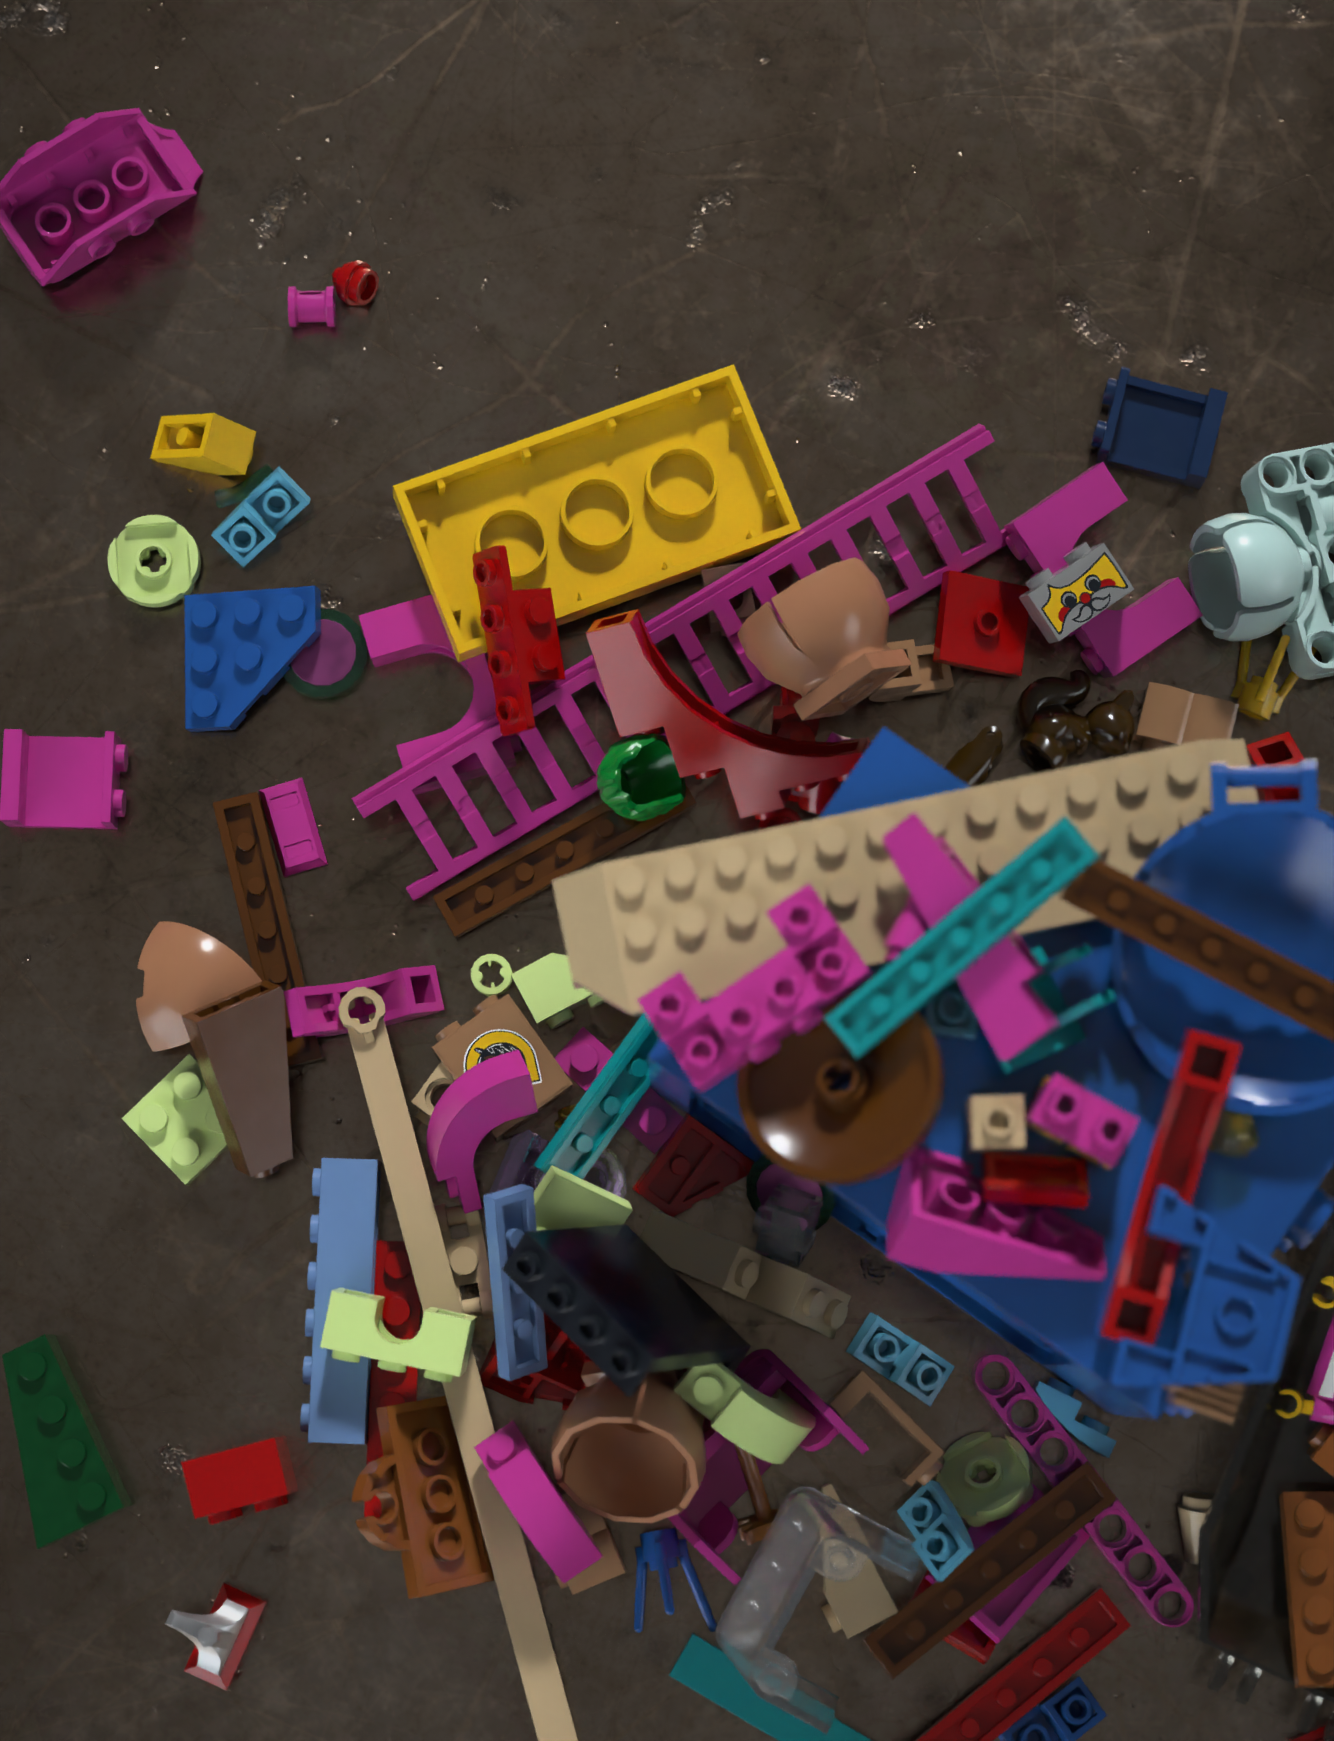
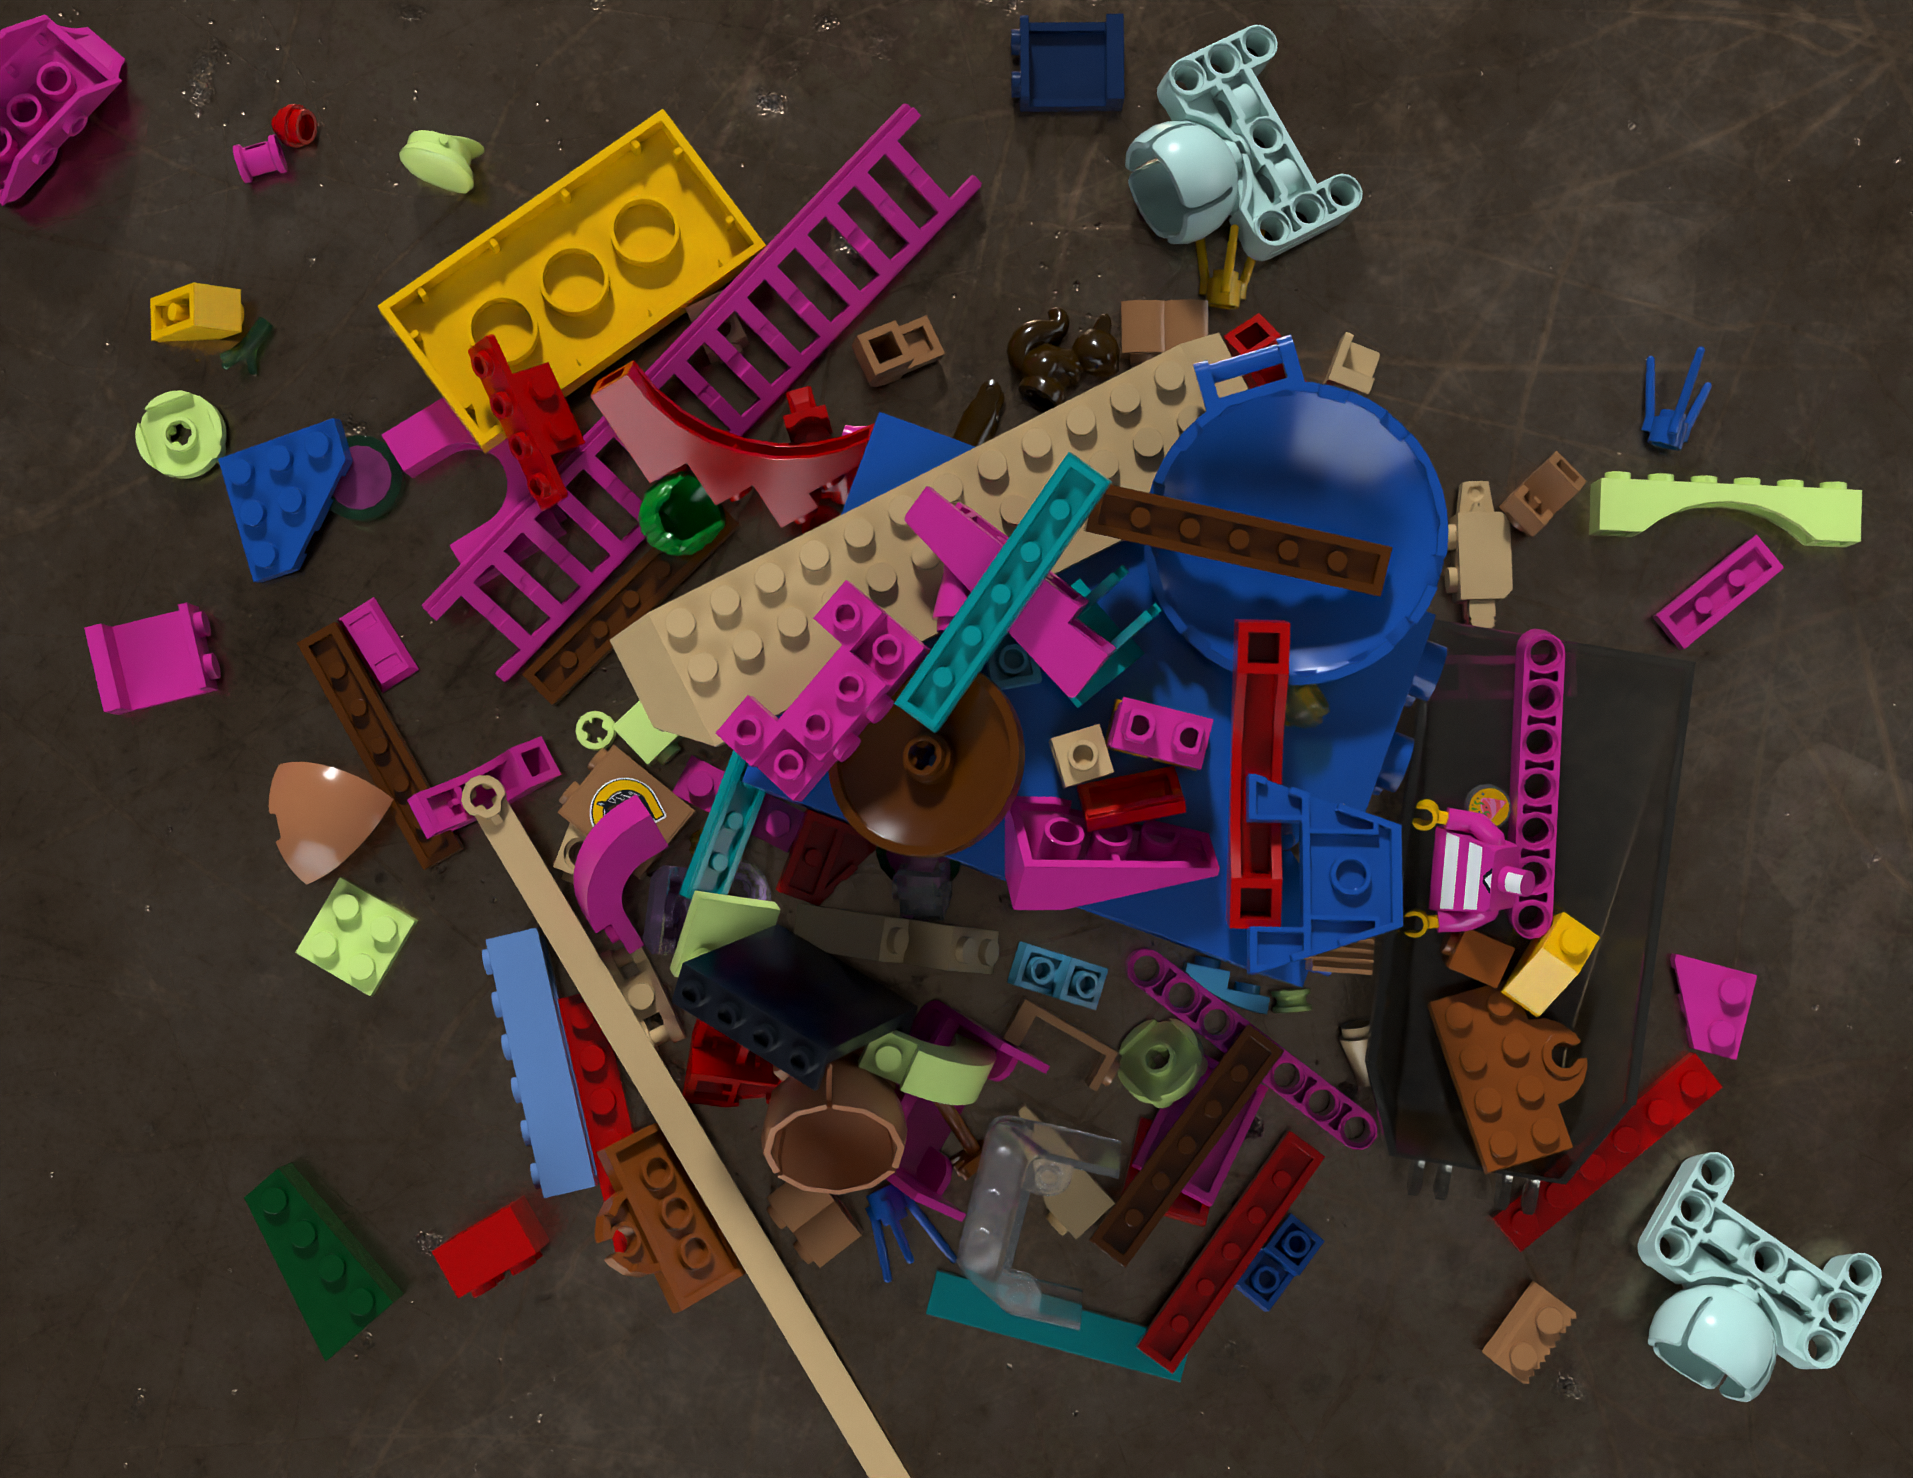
camera: 20 degrees left, 5 degrees up
piece [166,1582,268,1690] -> none
reddish brown slope [181,980,293,1178] -> none
medium azure slope [211,466,311,567] -> none
yellowish green arch [320,1287,477,1382] -> none
dark pink arch [474,1421,603,1584] -> none
medium blue plate [483,1184,548,1381] -> none
nougat plate [737,557,912,721] -> none
medium azure slope [897,1480,974,1582] -> none
red plate [933,570,1029,678] -> none
dark pink arch [1004,462,1203,678] -> none
brick [1018,542,1134,643] -> none
none -> yellowish green piece [399,130,484,194]
none -> yellowish green bush [1271,988,1312,1013]

